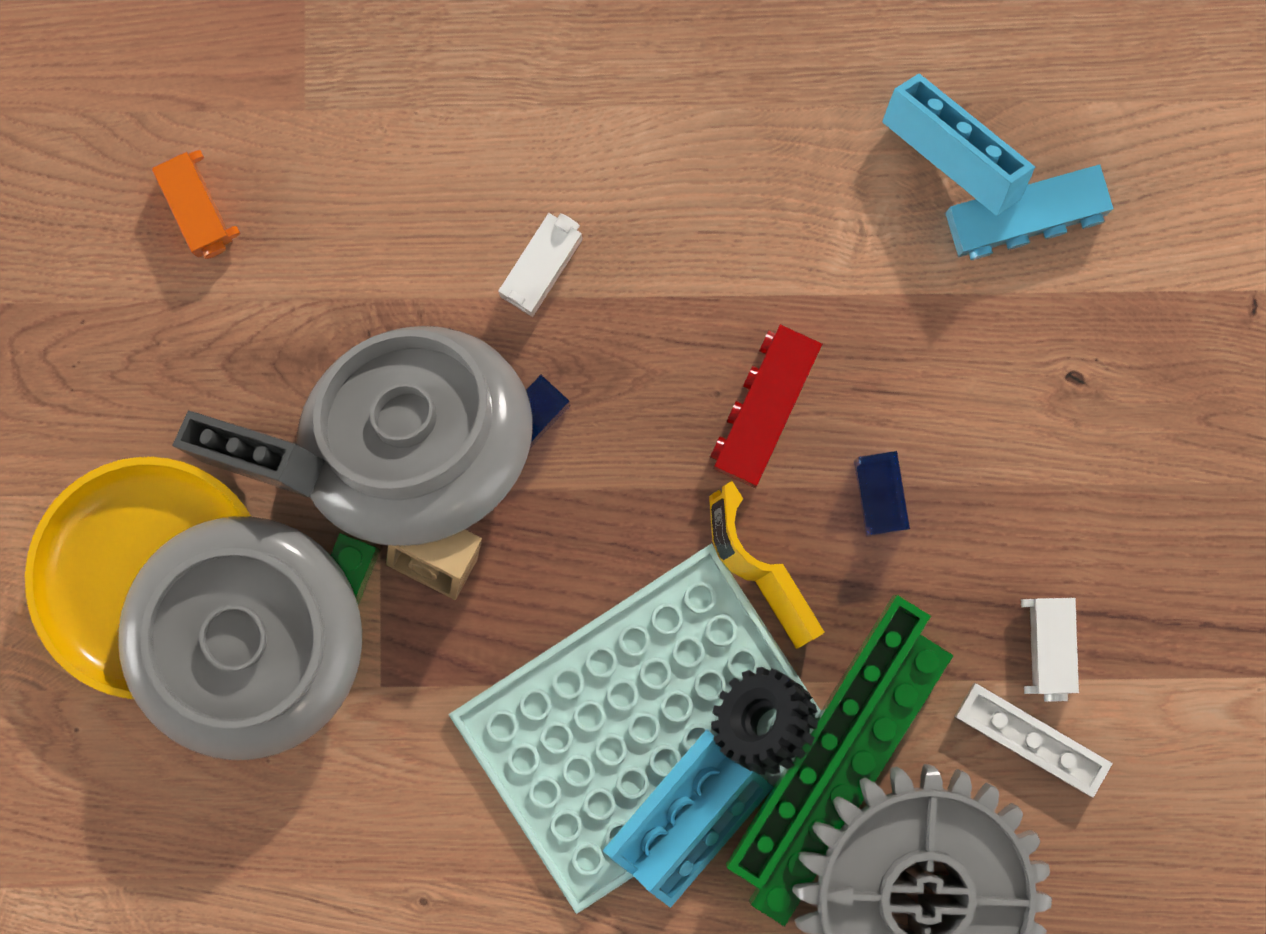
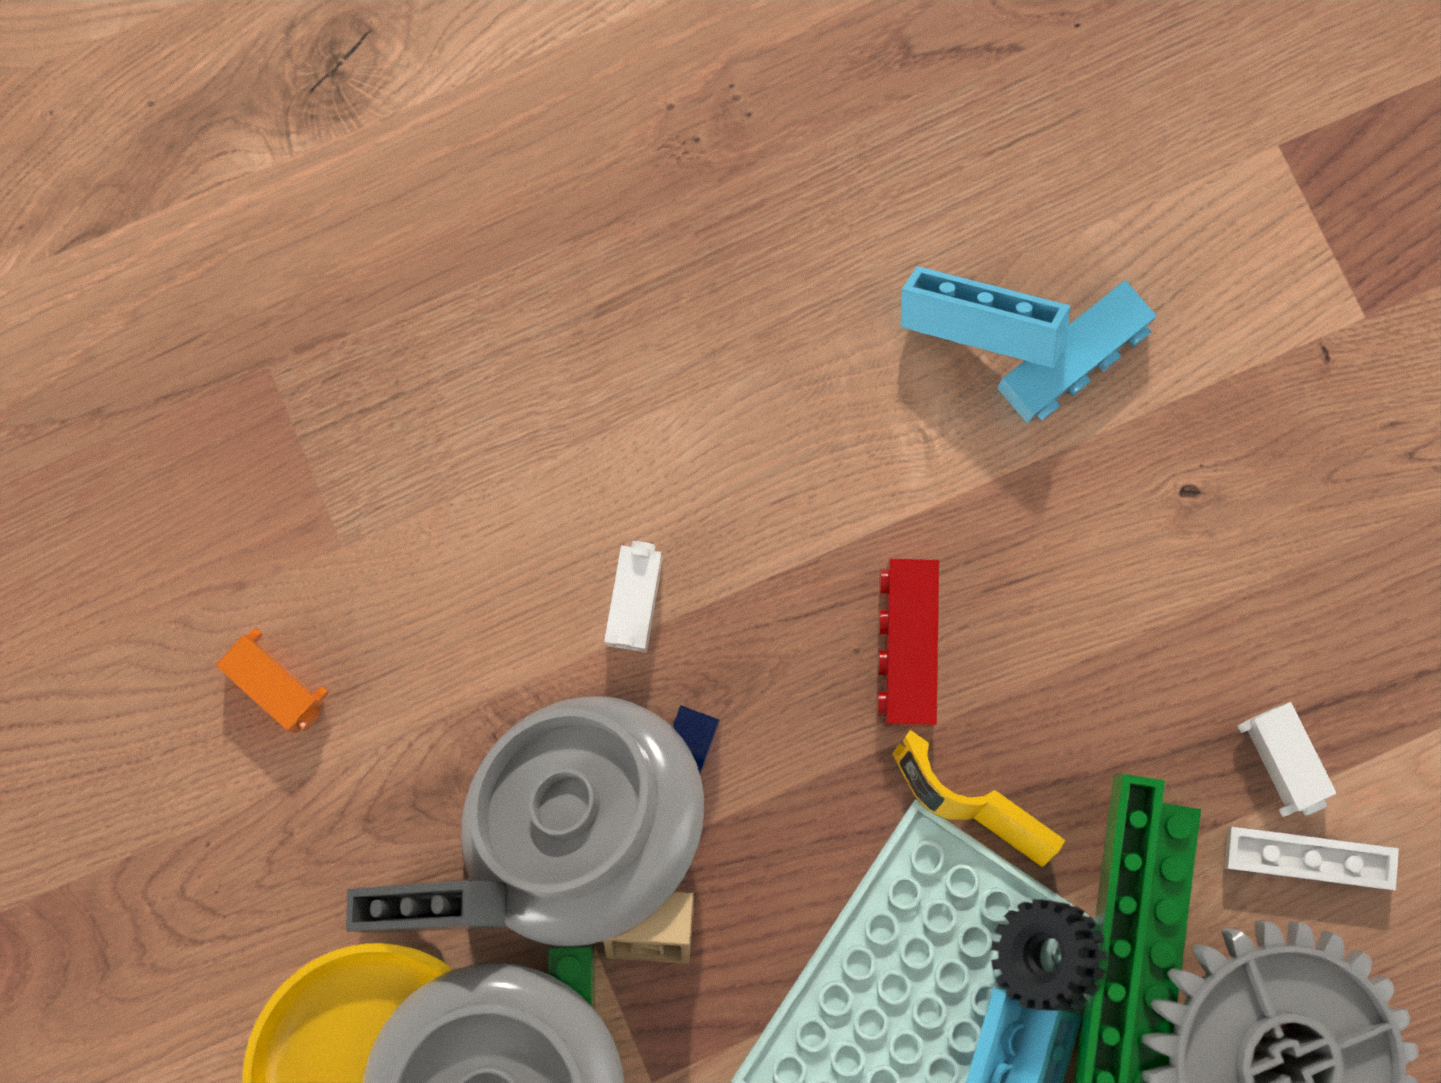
camera: 20 degrees left, 5 degrees down
clear blue panel [854,451,910,537] -> none

